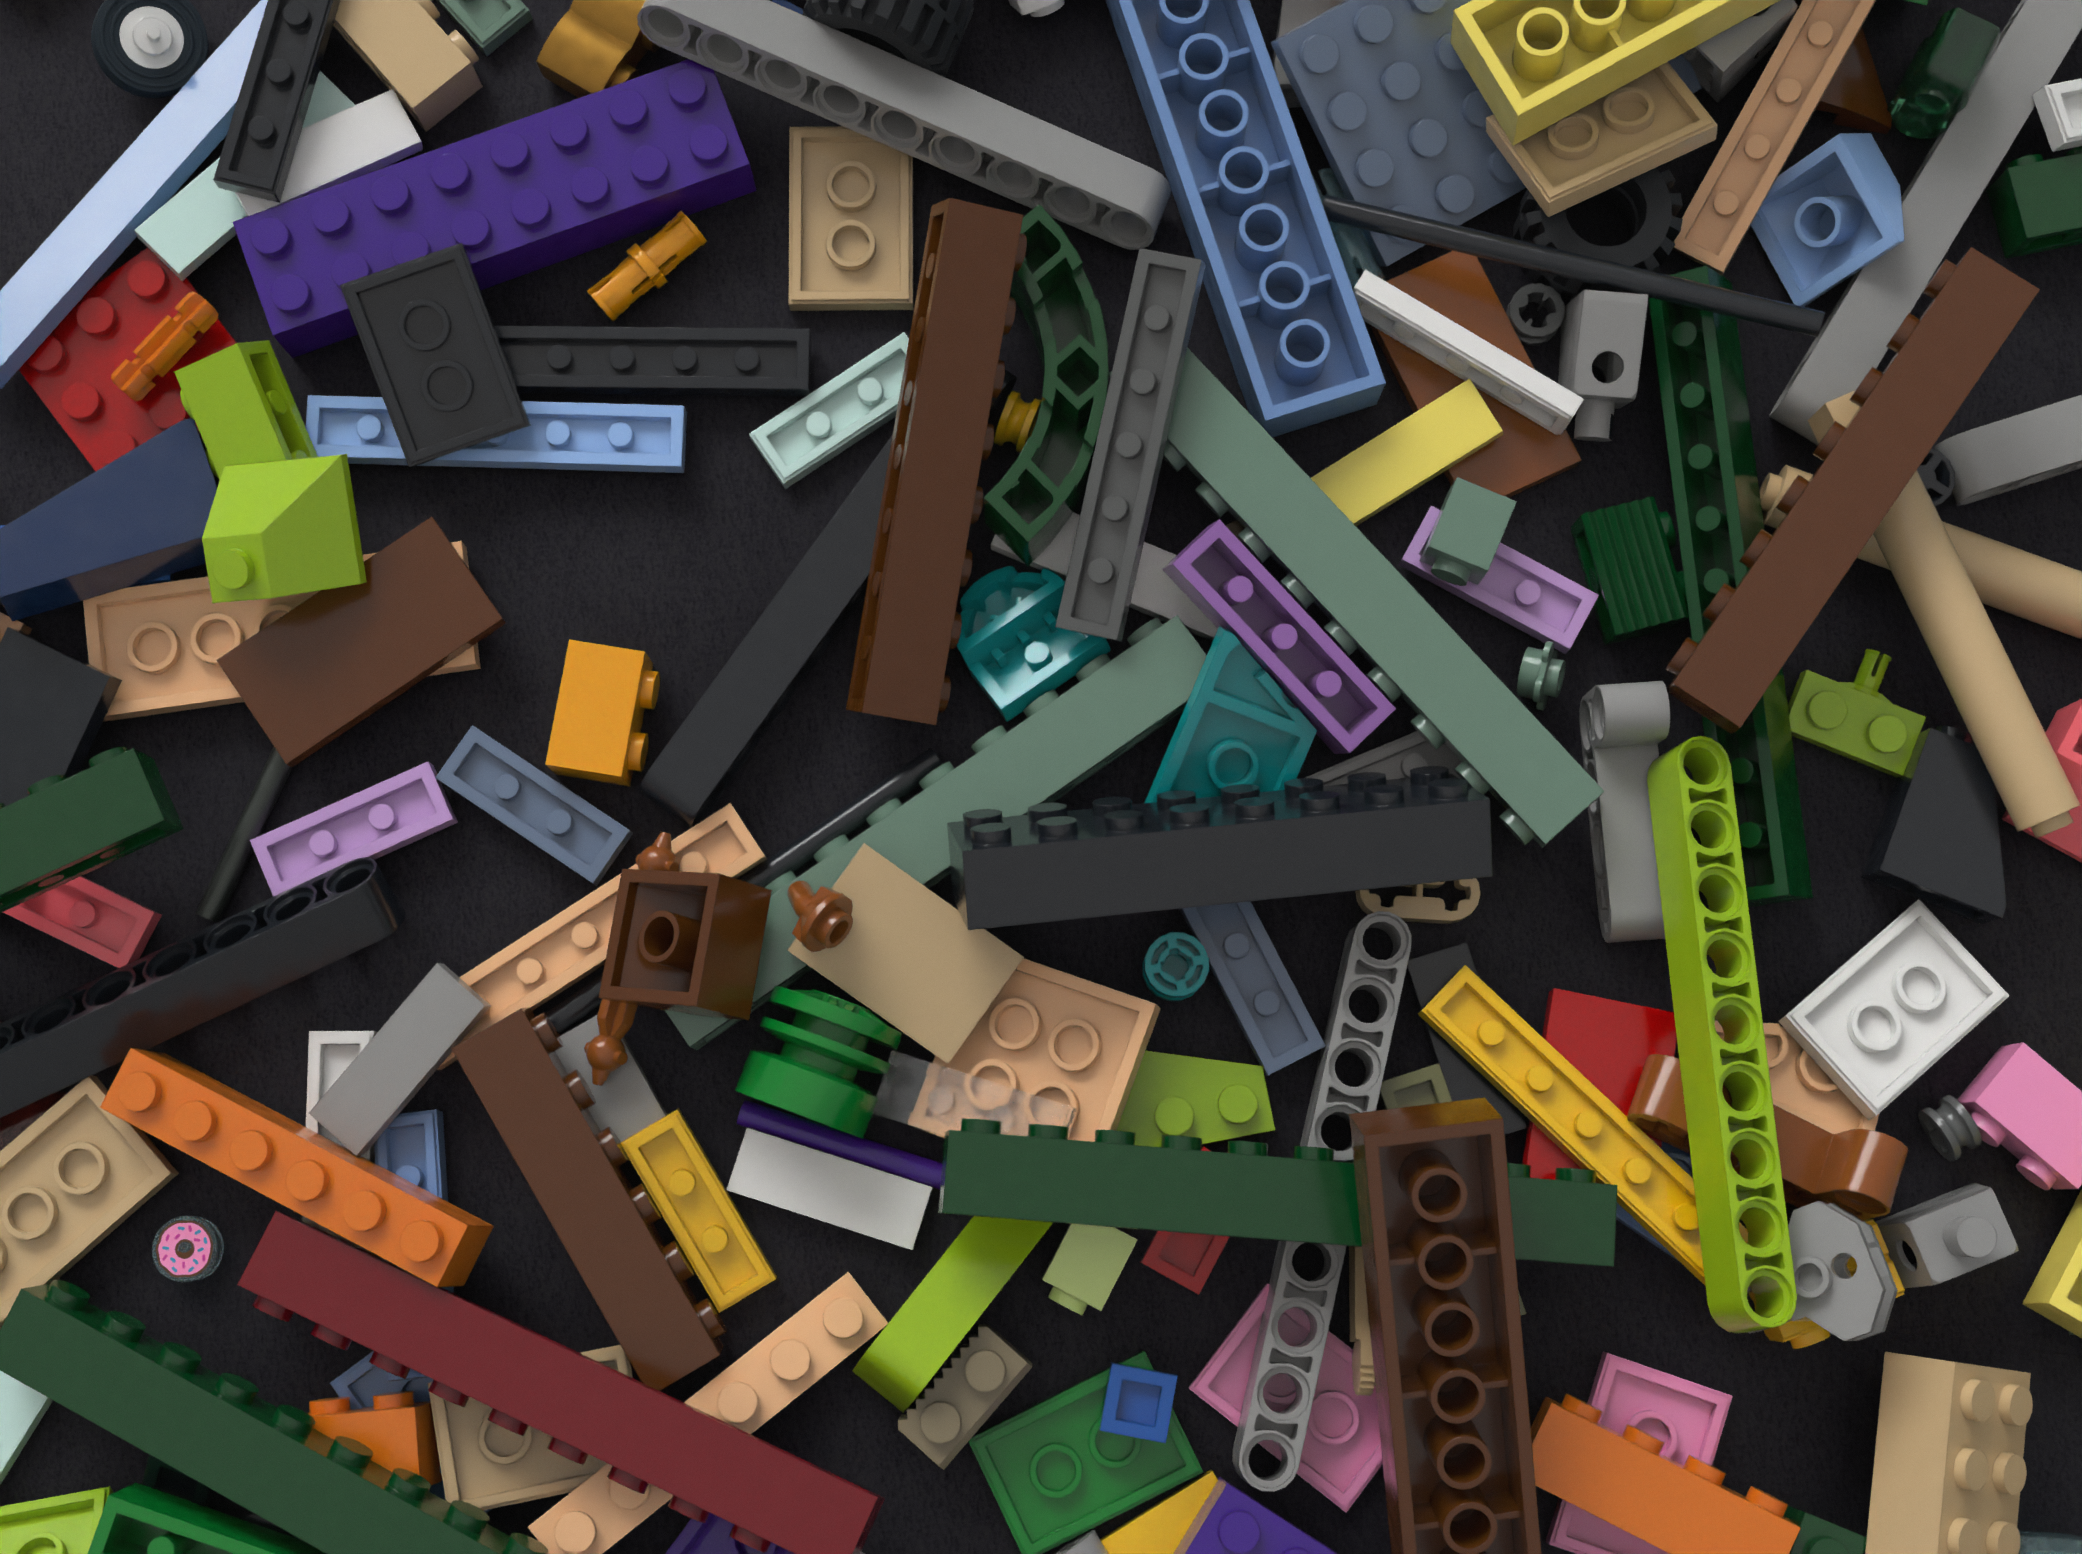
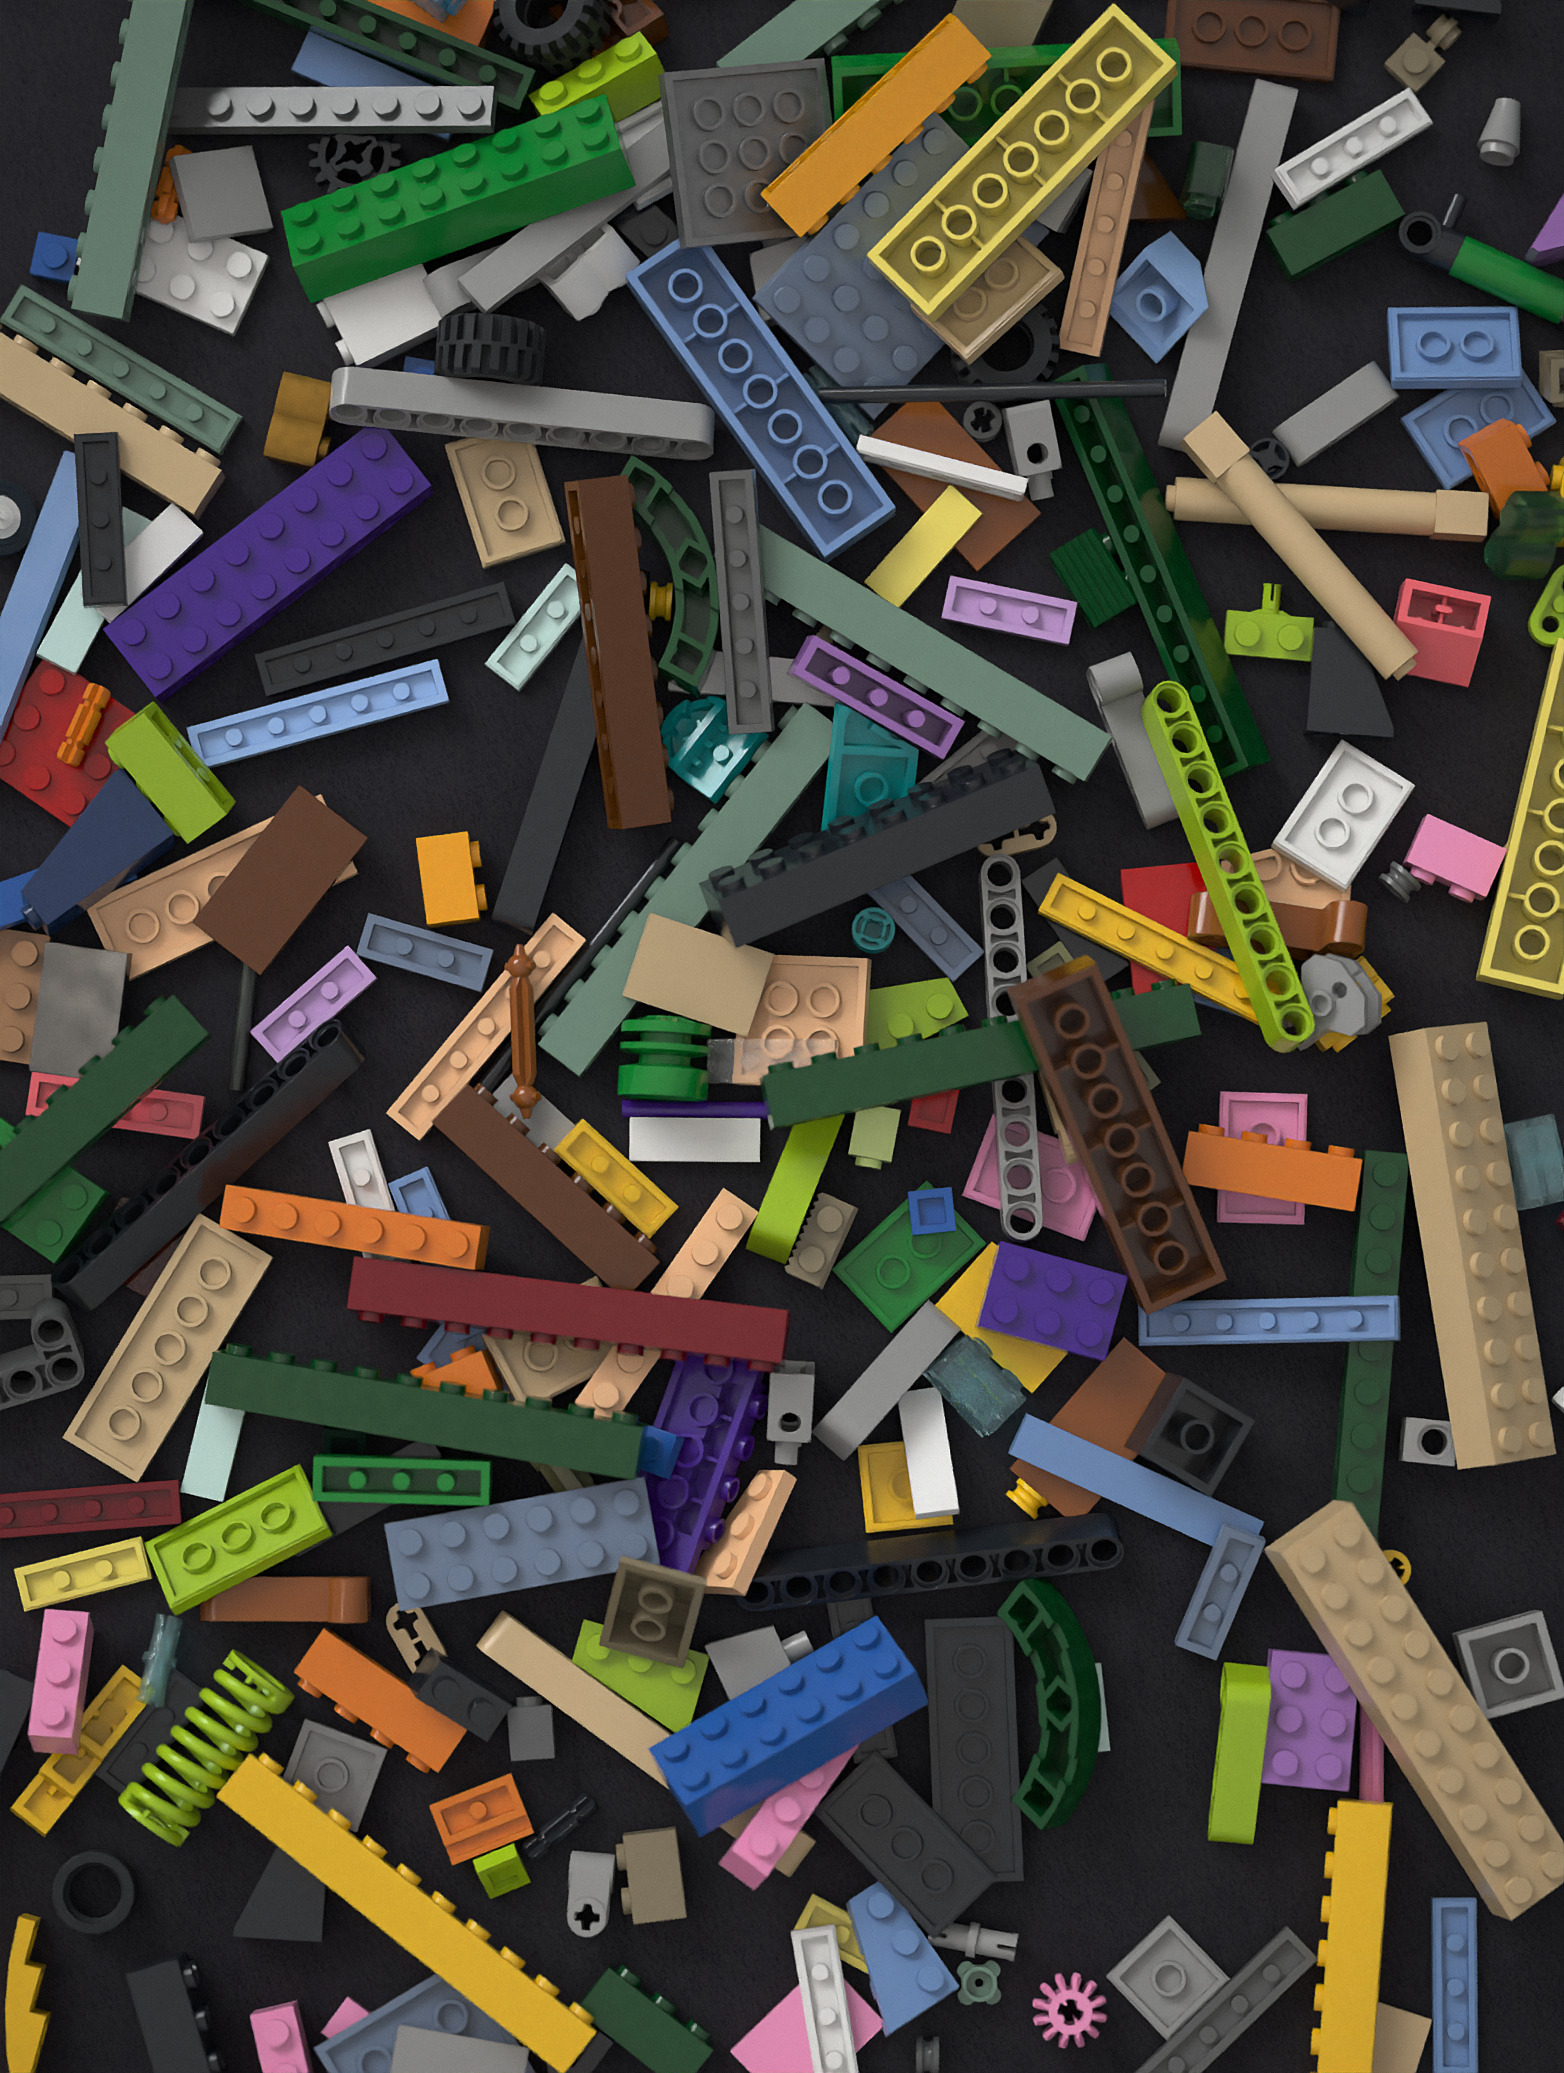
camera: 15 degrees left, 5 degrees up
tile [152,1216,224,1282] -> none
lime slope [202,454,367,603] -> none
light grey tile [309,963,491,1156] -> none
black tile [340,243,531,467] -> none
light orange pin [587,211,707,322] -> none
reddish brown slope [599,869,772,1020] -> none
dark orange plate [787,881,853,952] -> none
sand green brick [1419,477,1517,586] -> none
sand green plate [1517,641,1566,710] -> none
reddish brown brick [1665,247,2040,734] -> none
light grey torso [1875,1183,2019,1288] -> none

